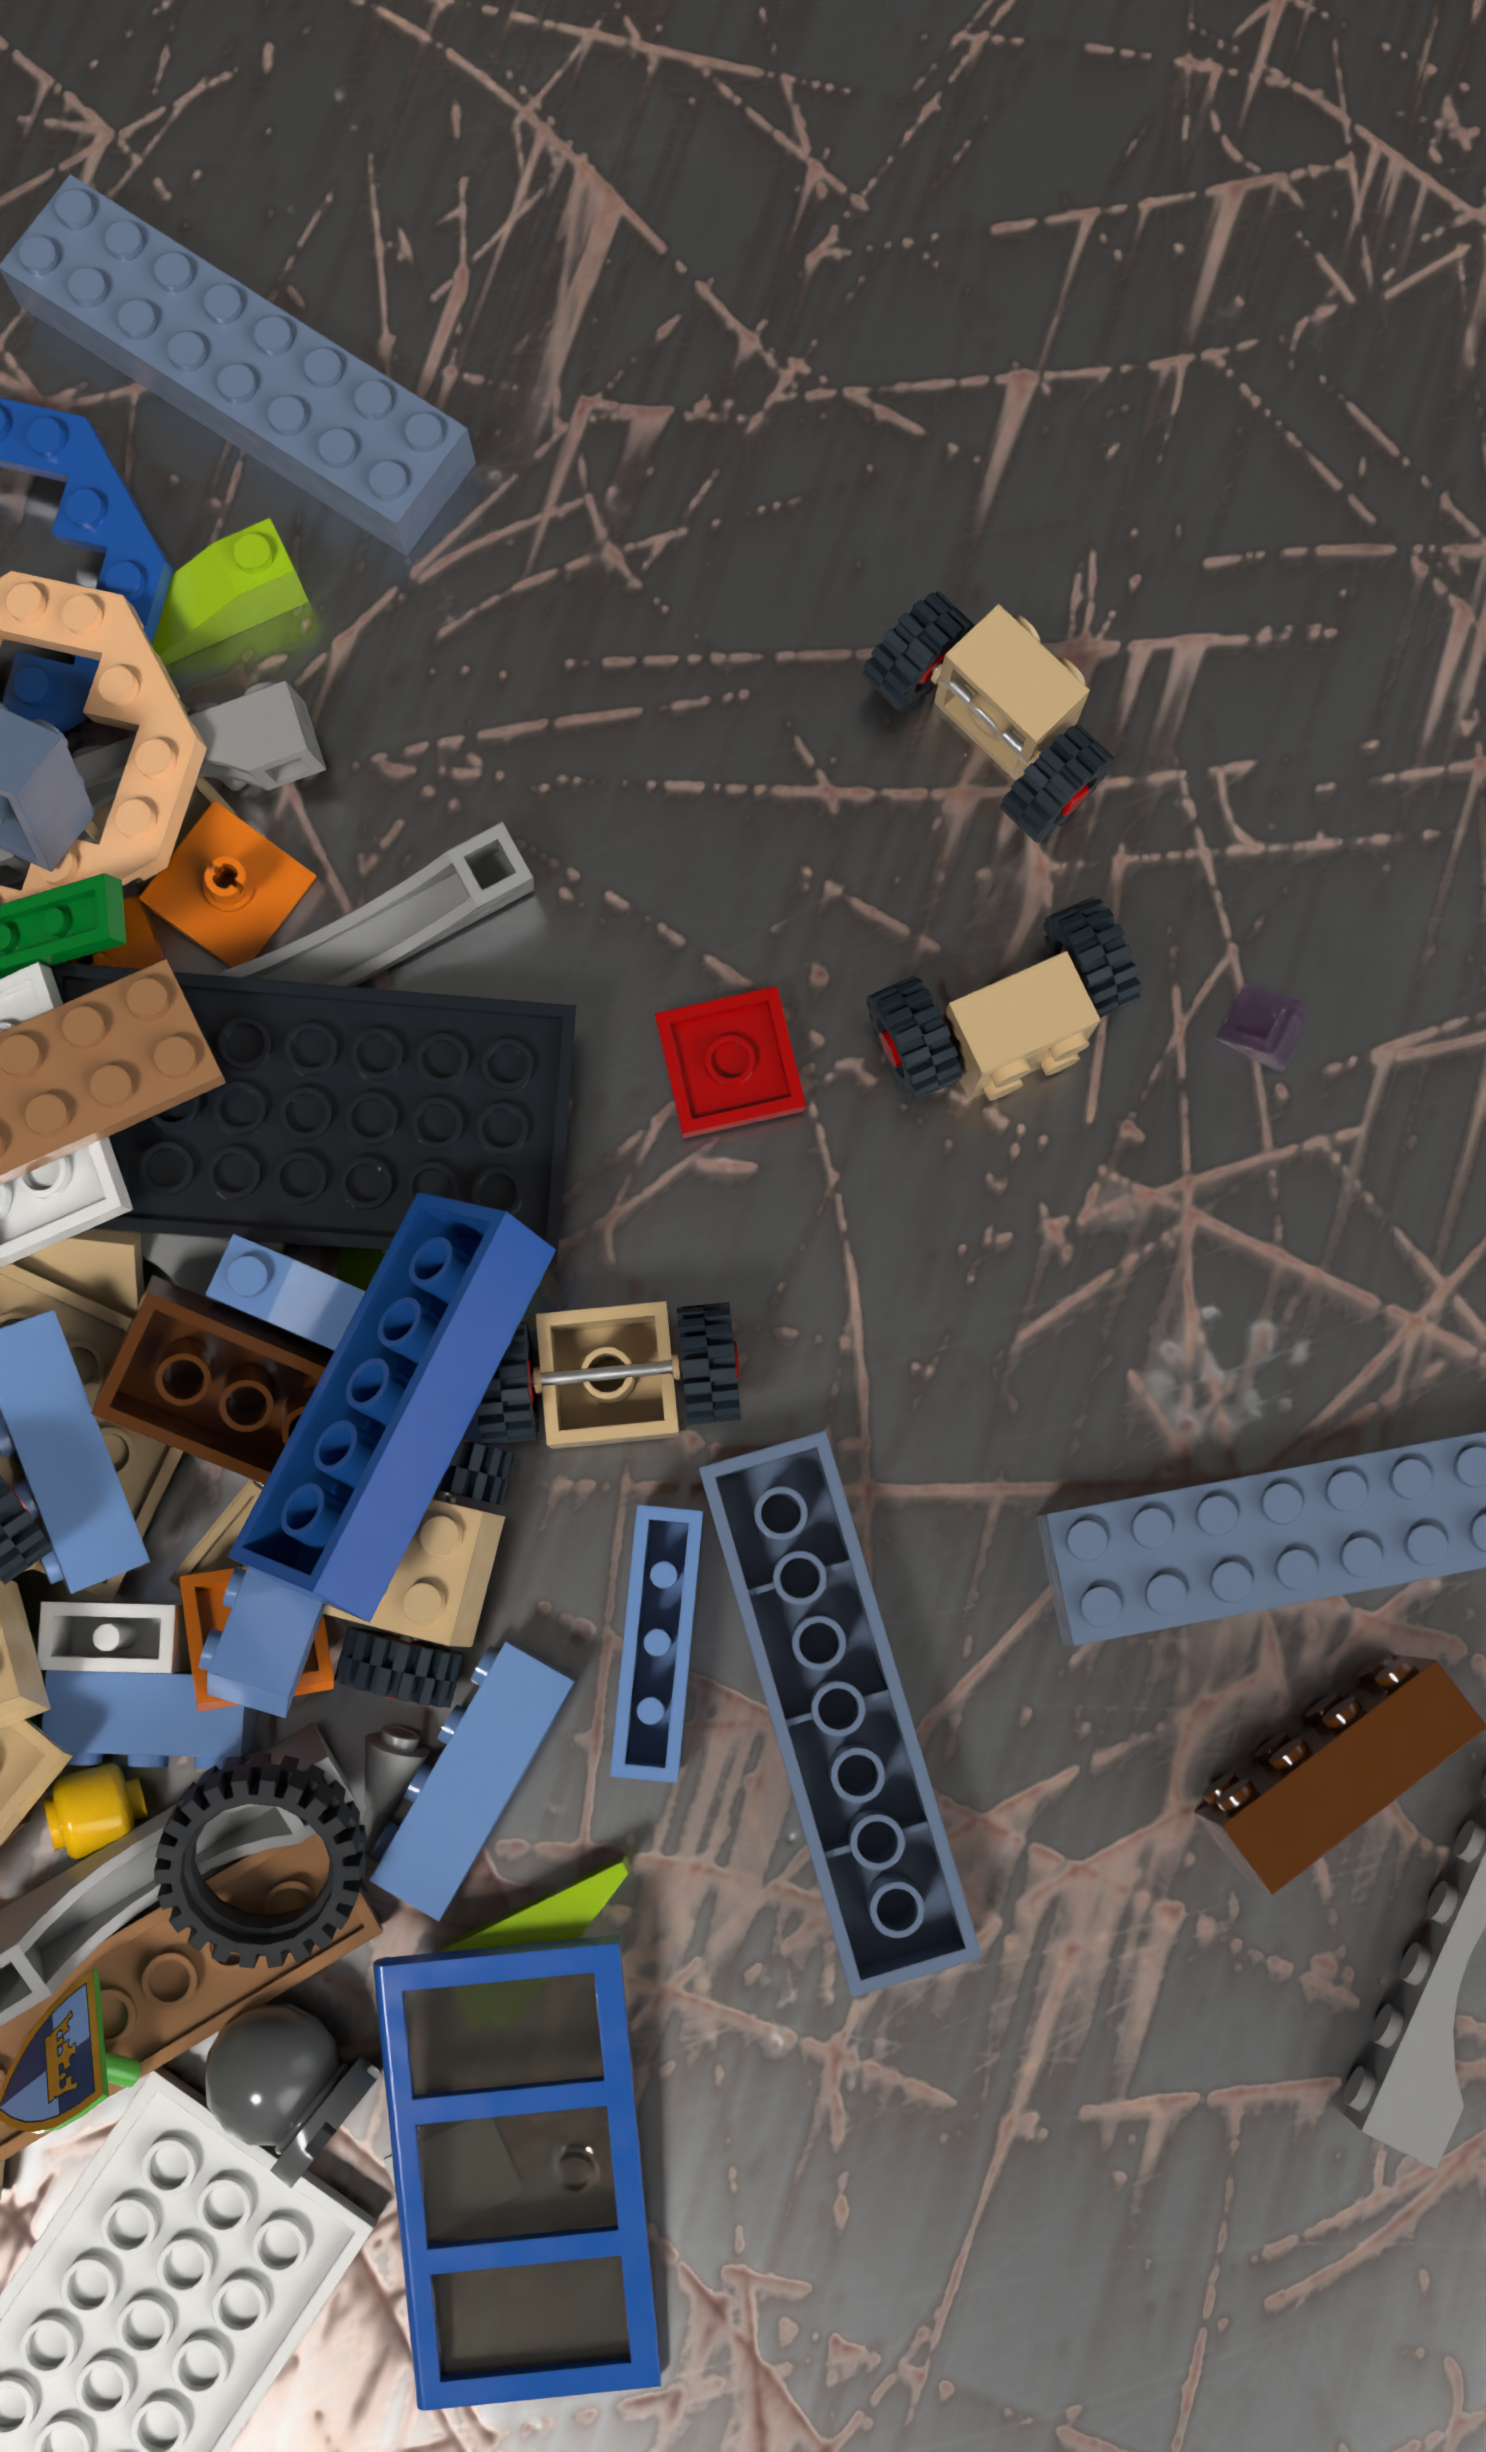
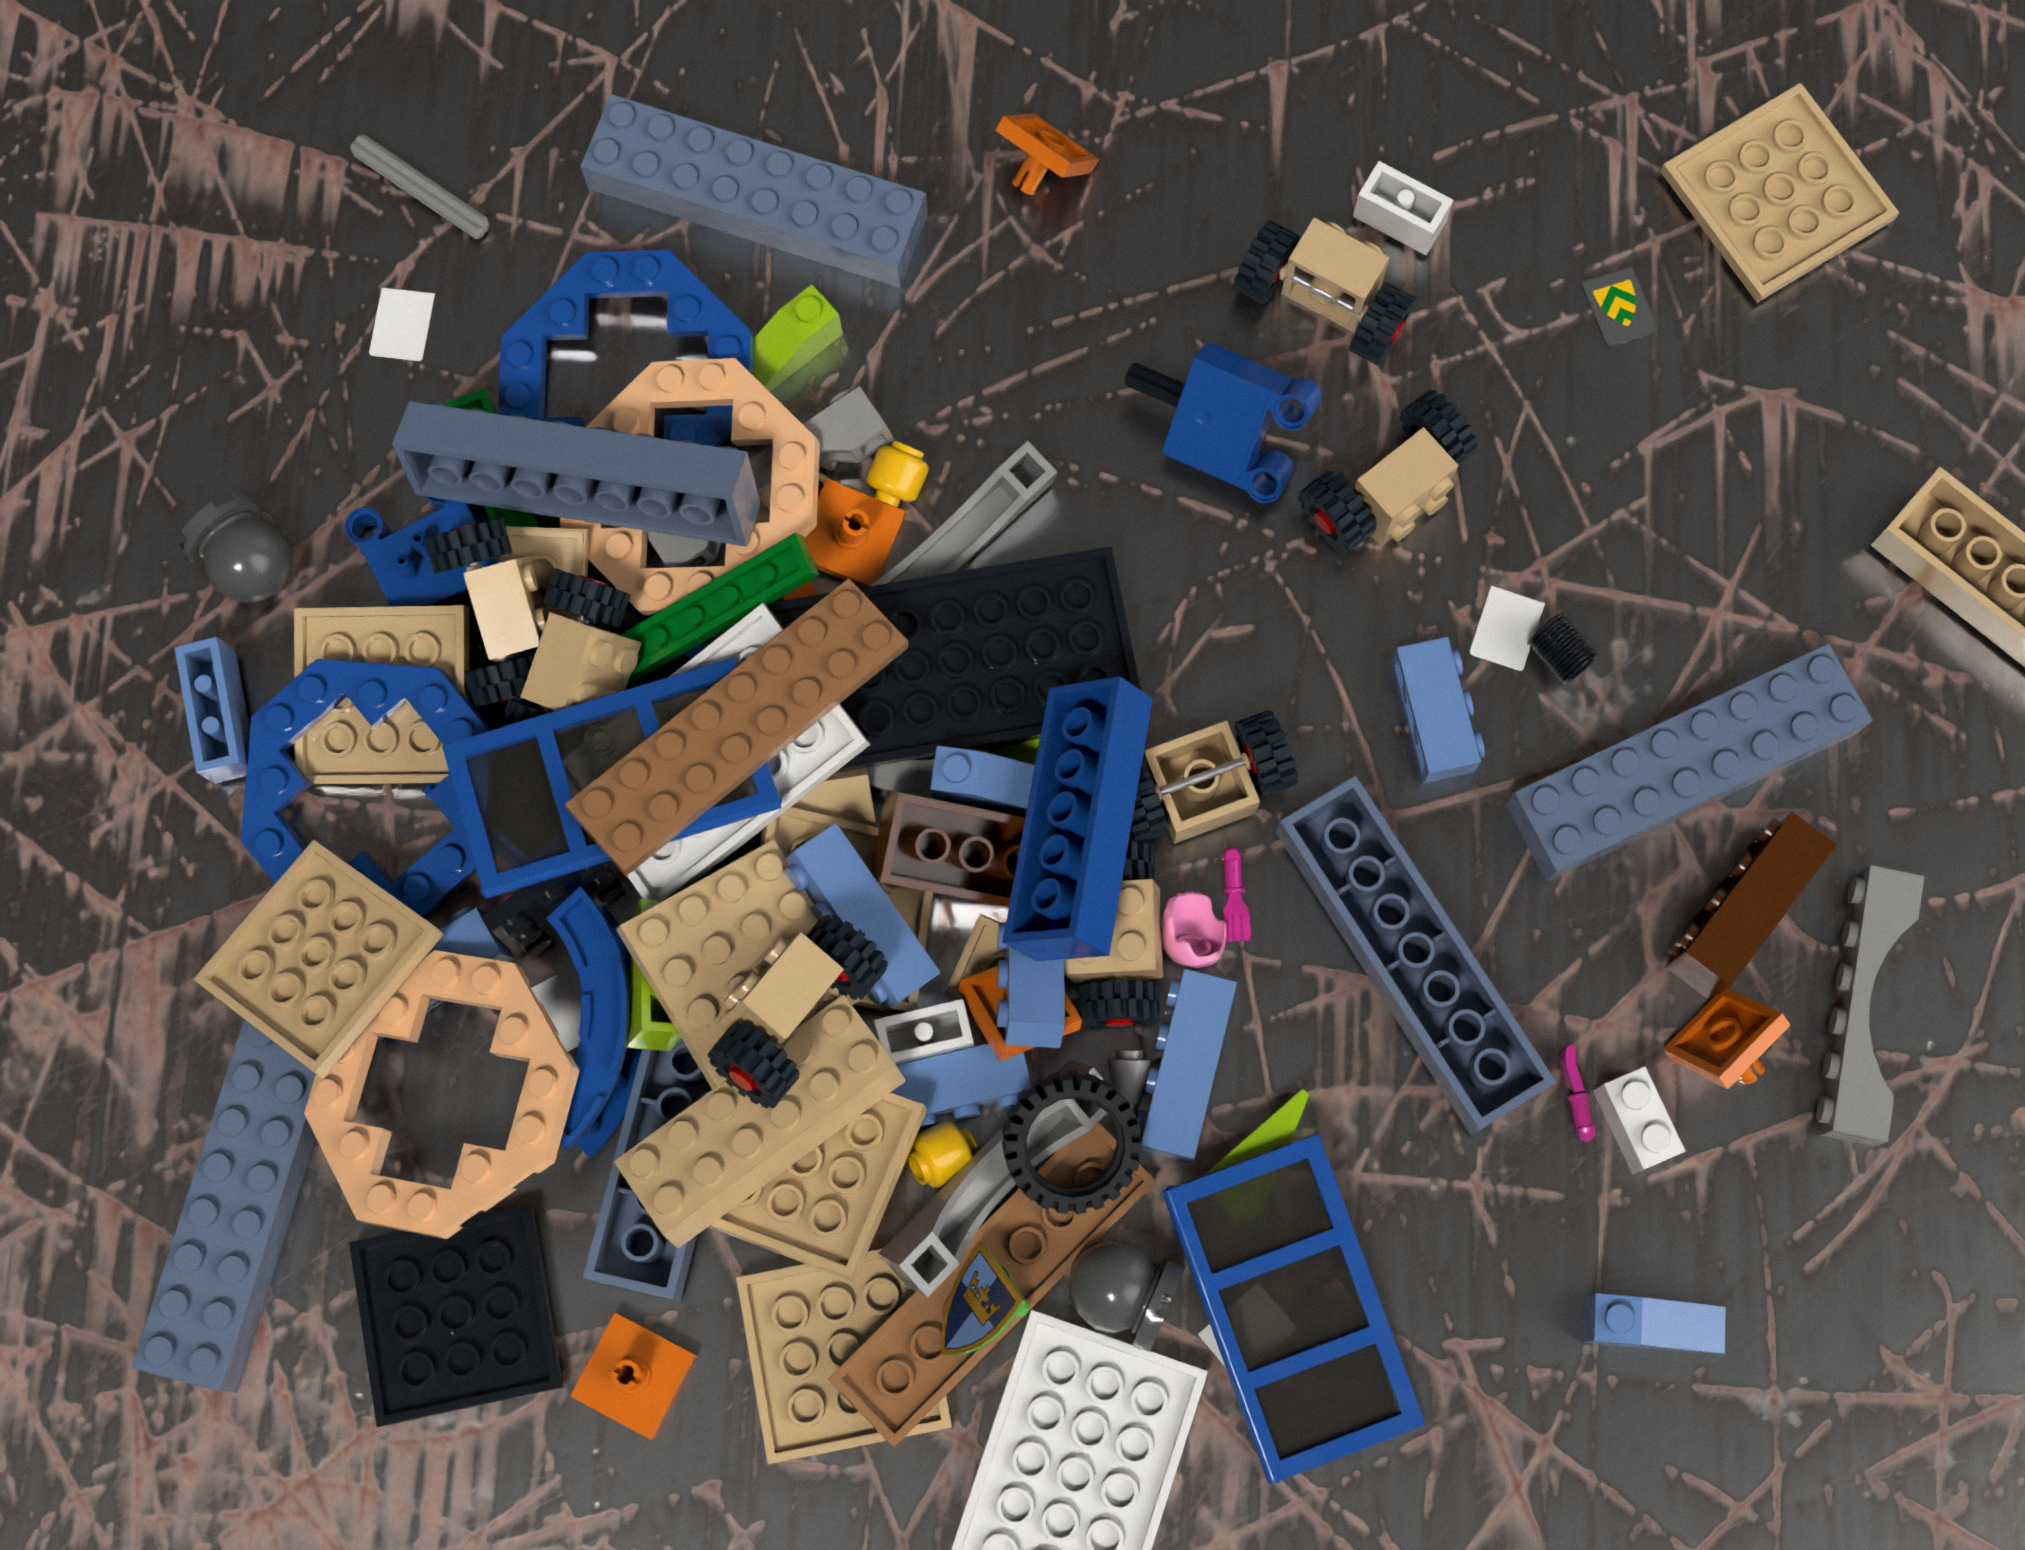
camera: 10 degrees left, 5 degrees down
medium blue brick [610,1505,704,1783] -> none
red plate [655,986,806,1138] -> none
clear purple slope [1217,984,1310,1072] -> none
none -> yellow head [866,440,929,508]
none -> orange tile [995,113,1099,196]
none -> blue piece [1125,342,1322,503]
none -> bright pink hair [1161,891,1227,969]
none -> dark pink piece [1222,846,1251,942]
none -> white brick [1353,161,1454,256]
none -> medium blue brick [1391,637,1485,784]
none -> white sticker [1470,586,1545,671]
none -> black piece [1527,613,1599,685]
none -> dark pink piece [1560,1044,1596,1142]
none -> dark grey sticker [1581,266,1658,347]
none -> medium blue slope [1583,1293,1726,1354]
none -> white brick [1593,1066,1686,1174]
none -> orange tile [1663,989,1790,1089]

